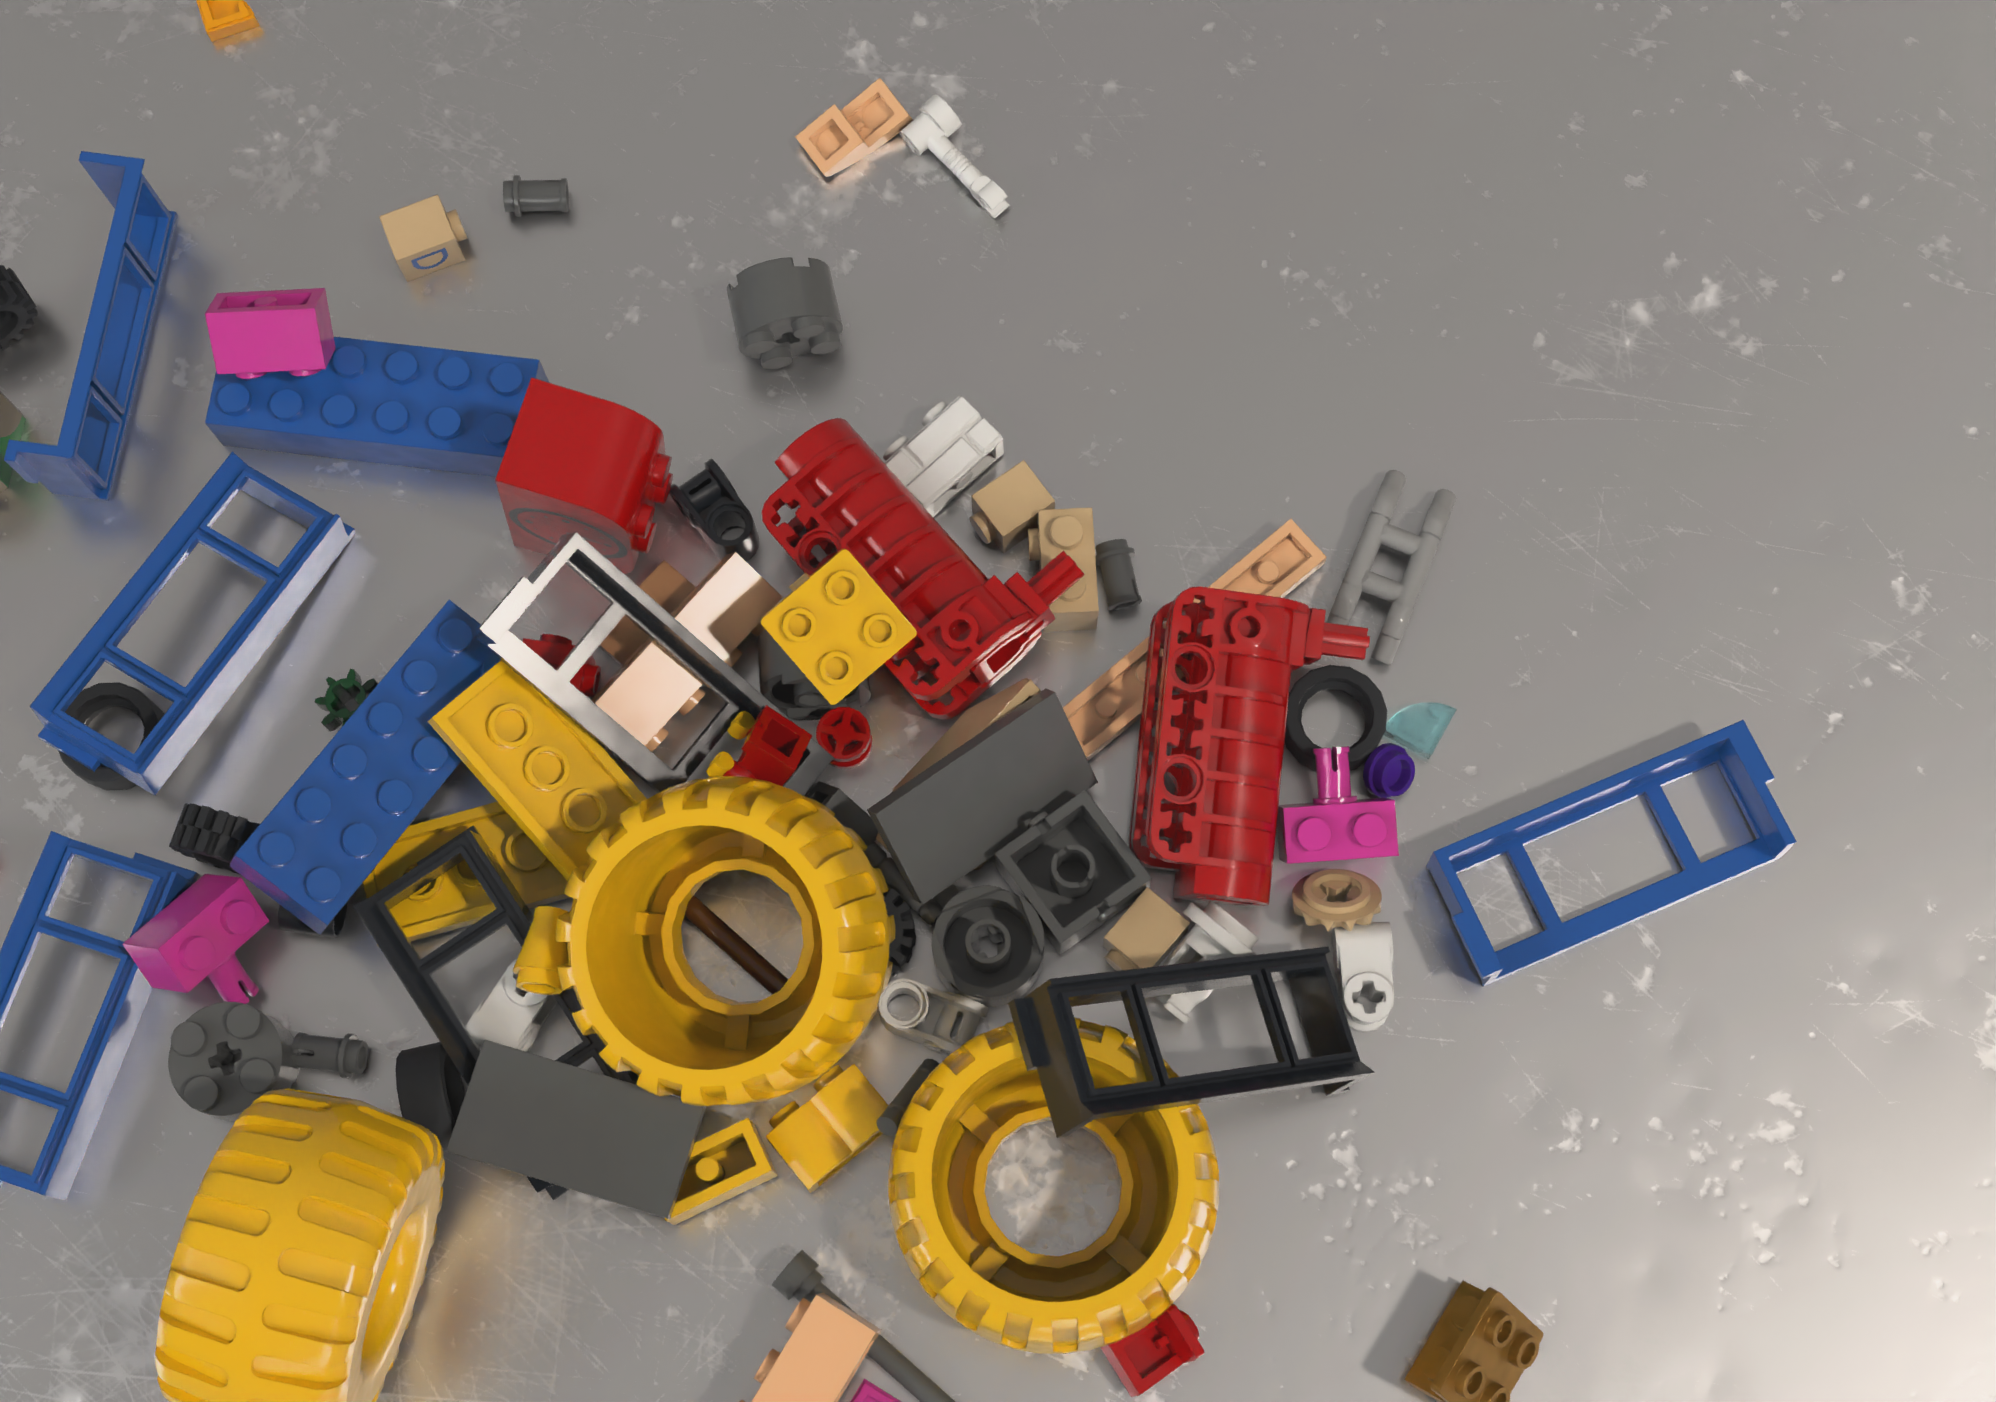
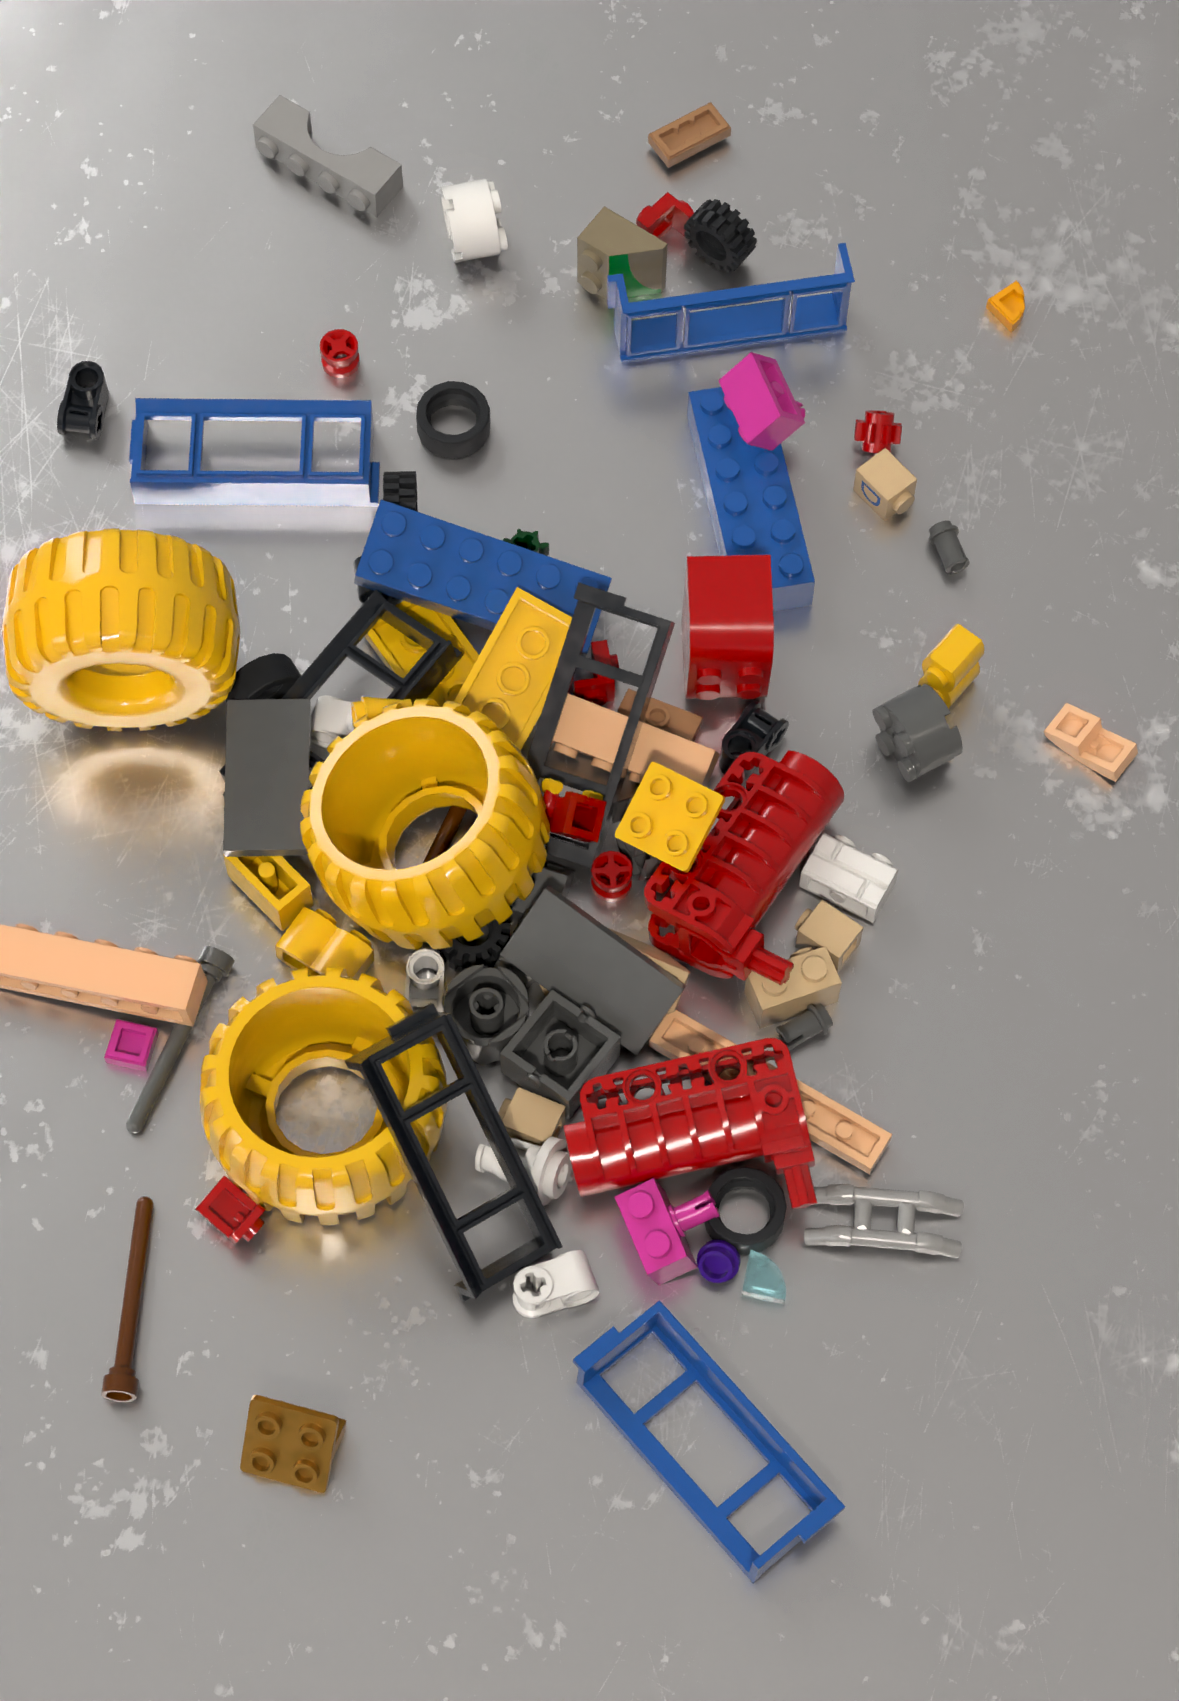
camera: 70 degrees right, 10 degrees down
blue piece [30,451,356,795] -> none
dark pink brick [123,874,269,1004] -> none
dark grey brick [168,1002,300,1123] -> none
dark grey pin [291,1032,368,1079] -> none
white brick [900,94,1010,219] -> none
tan gear [1292,869,1382,932] -> none
none -> red gear [854,410,902,453]
none -> yellow brick [918,624,984,709]

